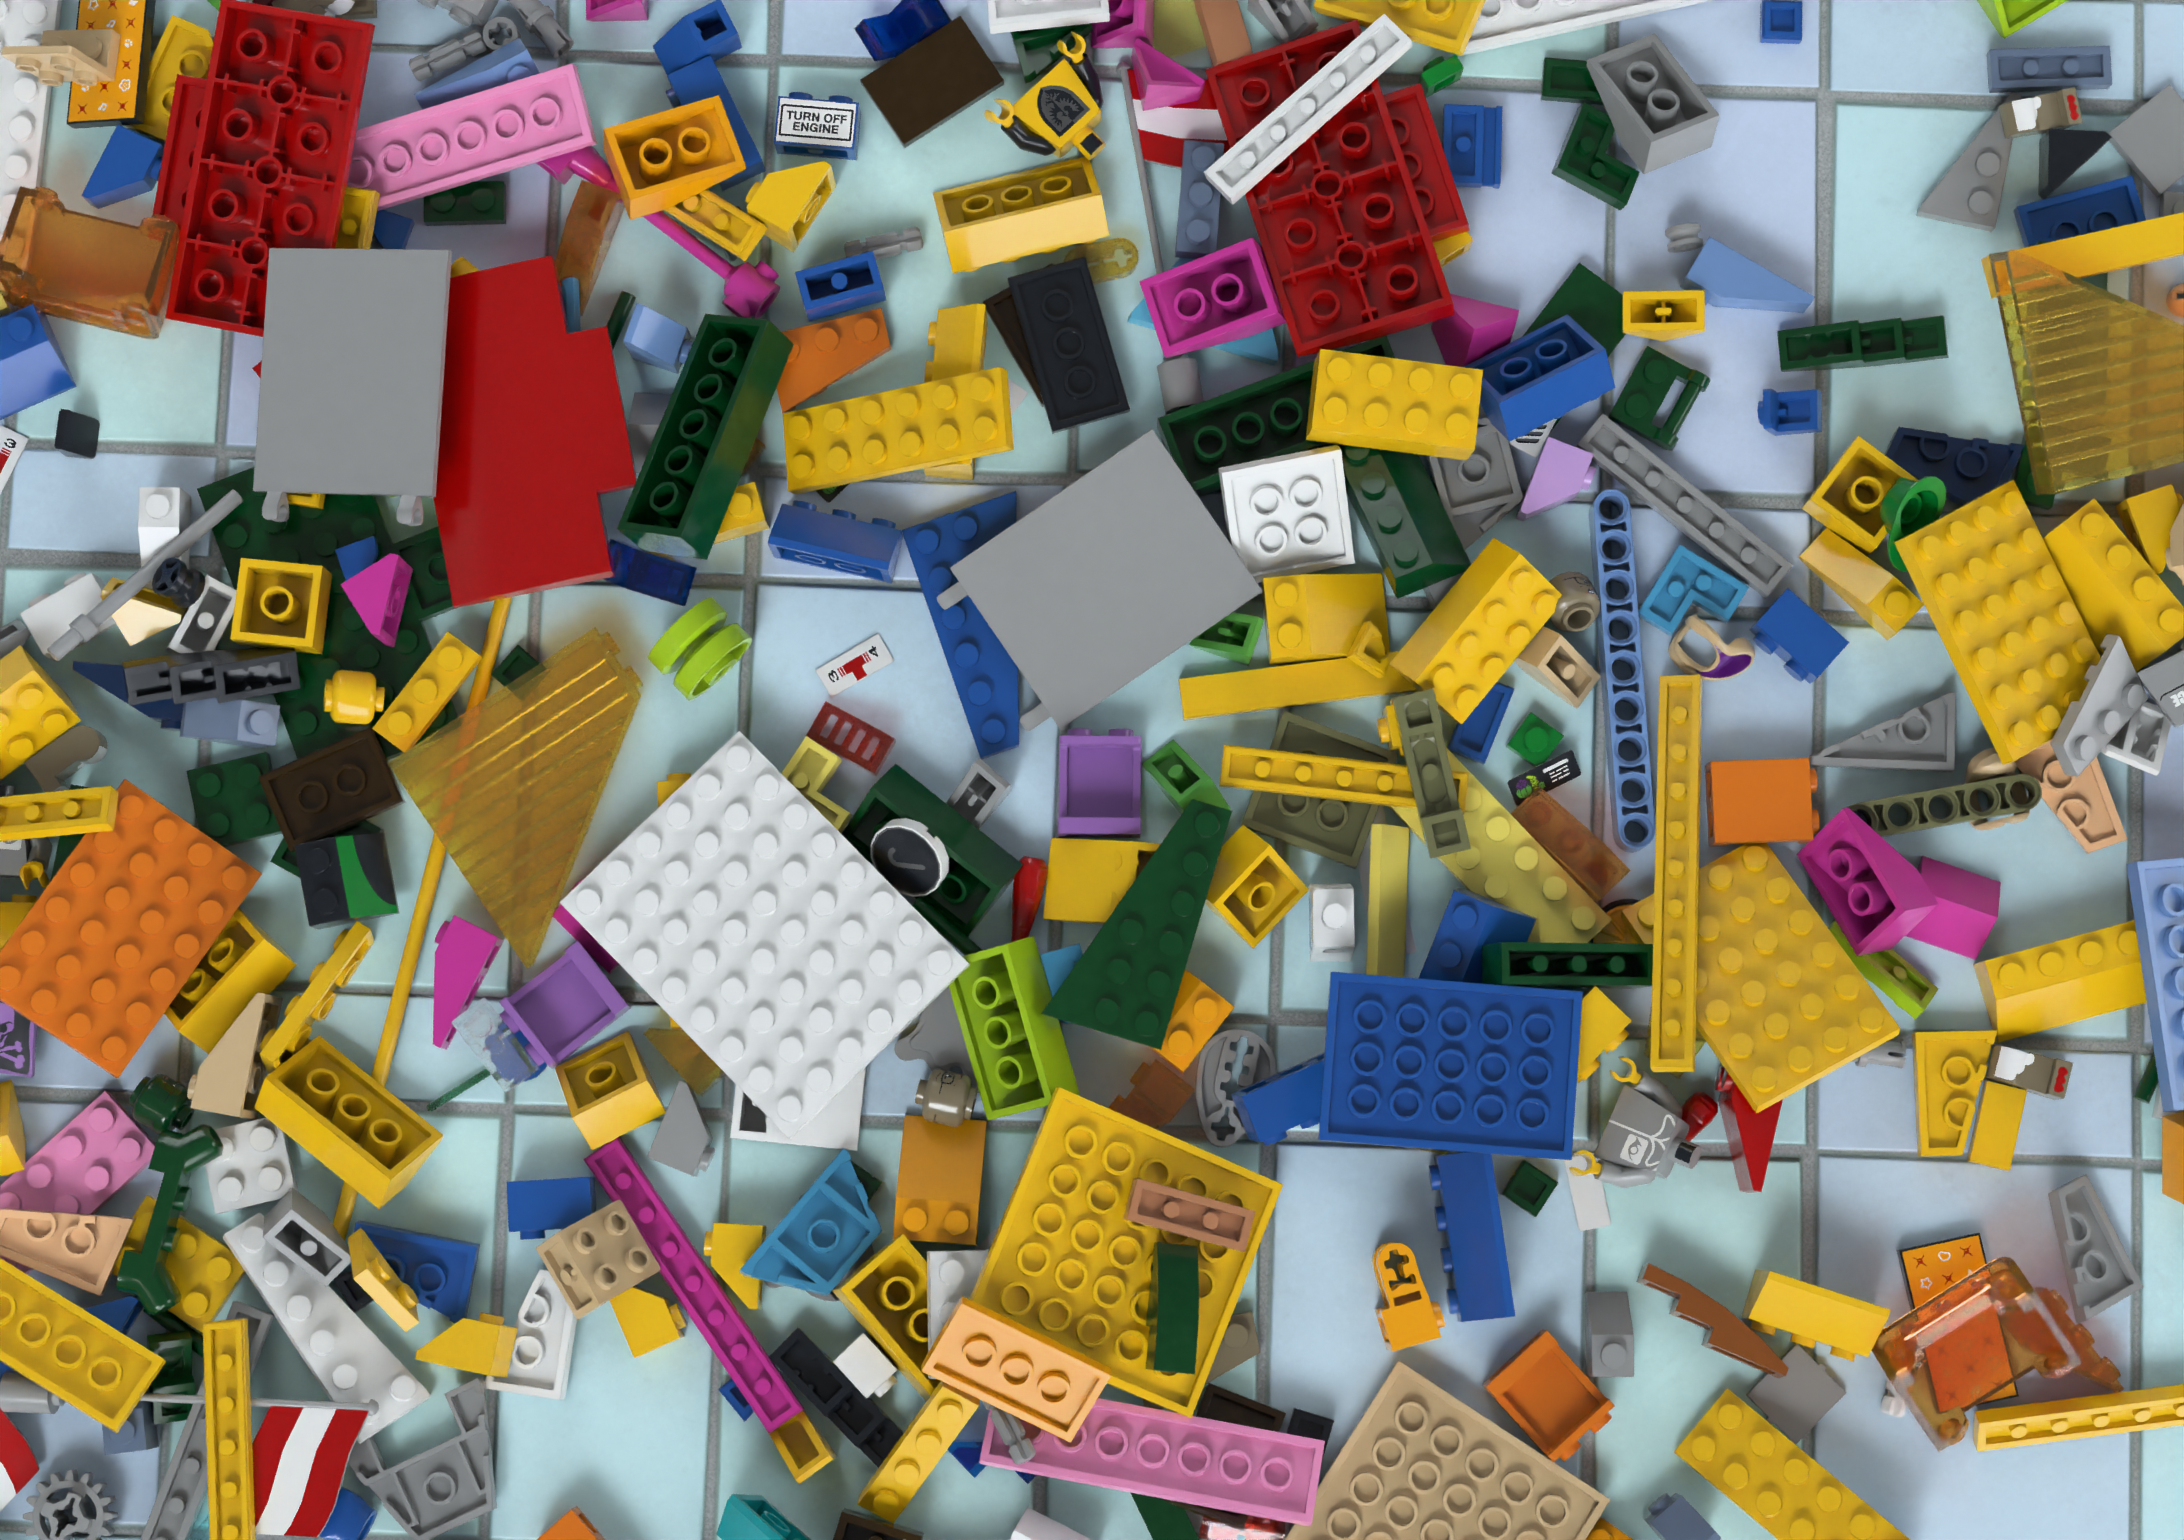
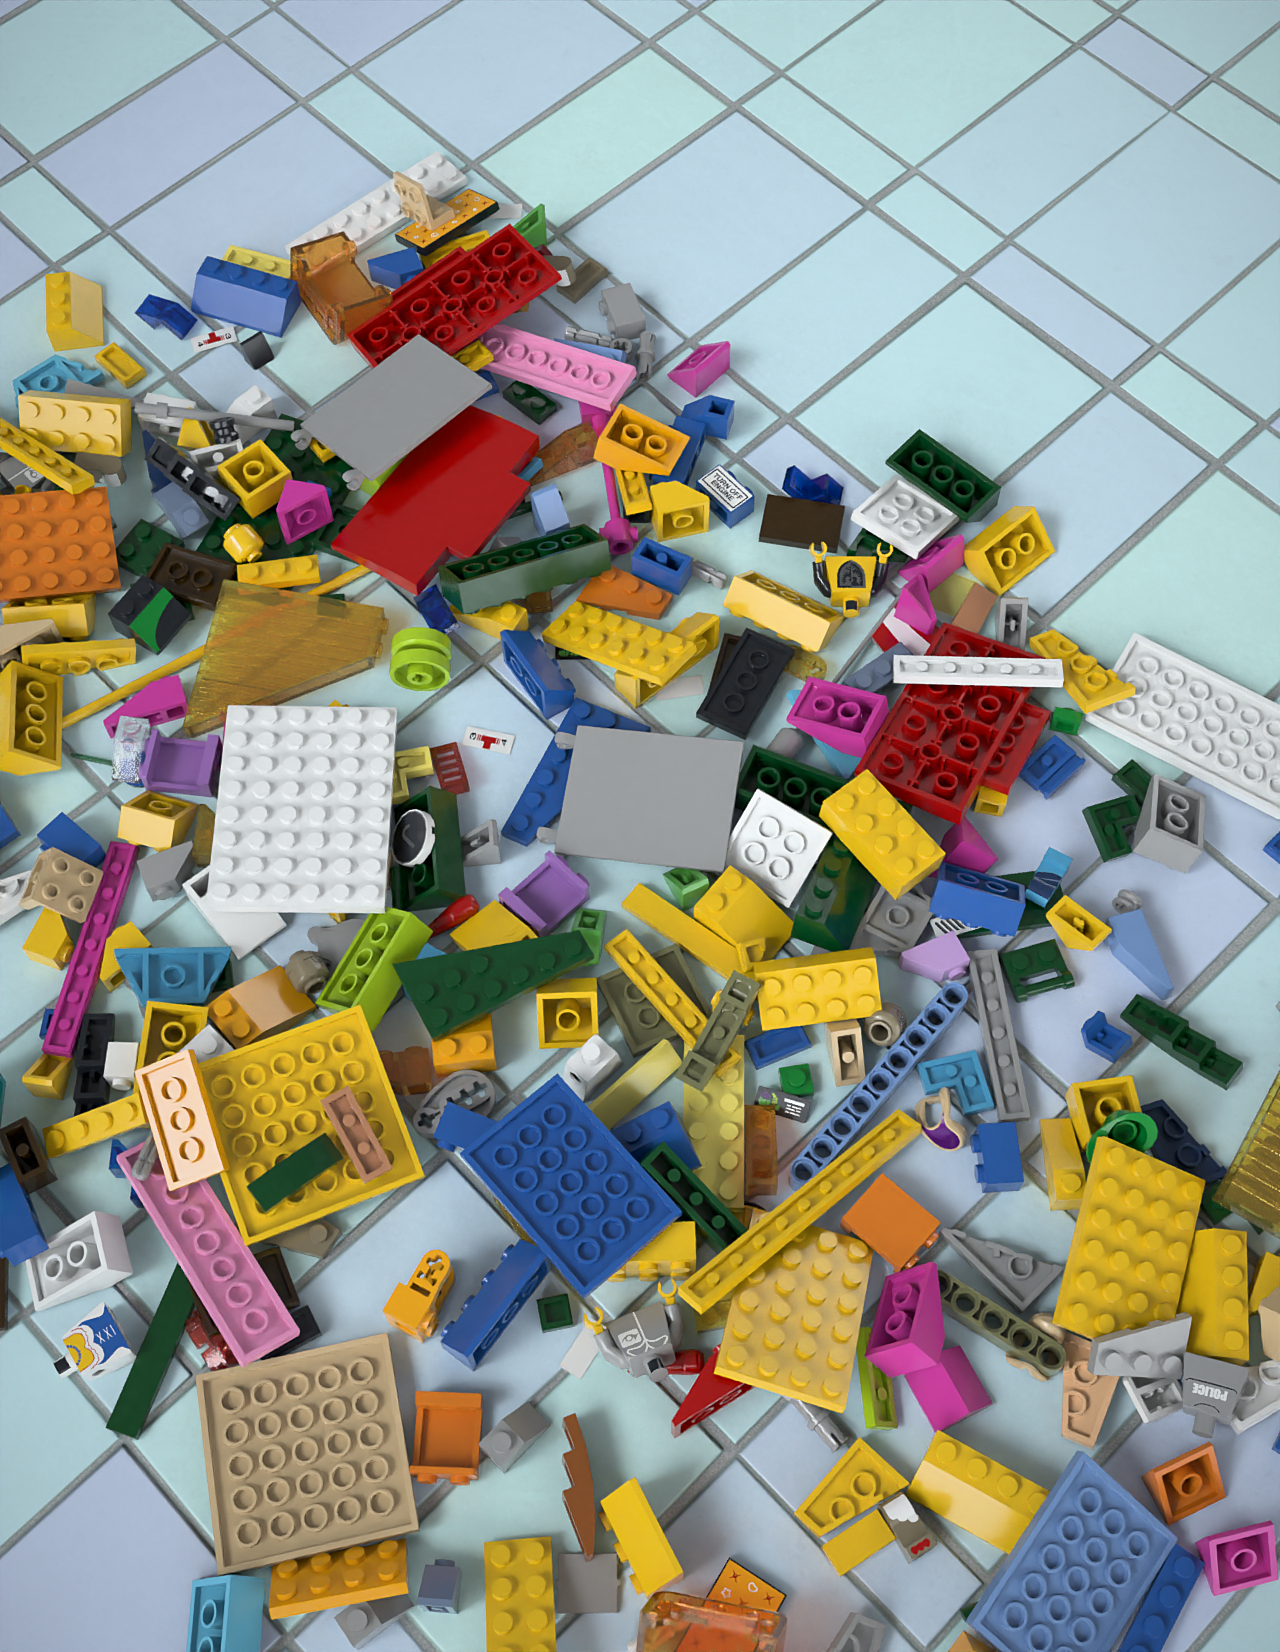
camera: 45 degrees right, 20 degrees down
none -> dark azure leg [1025,847,1073,908]

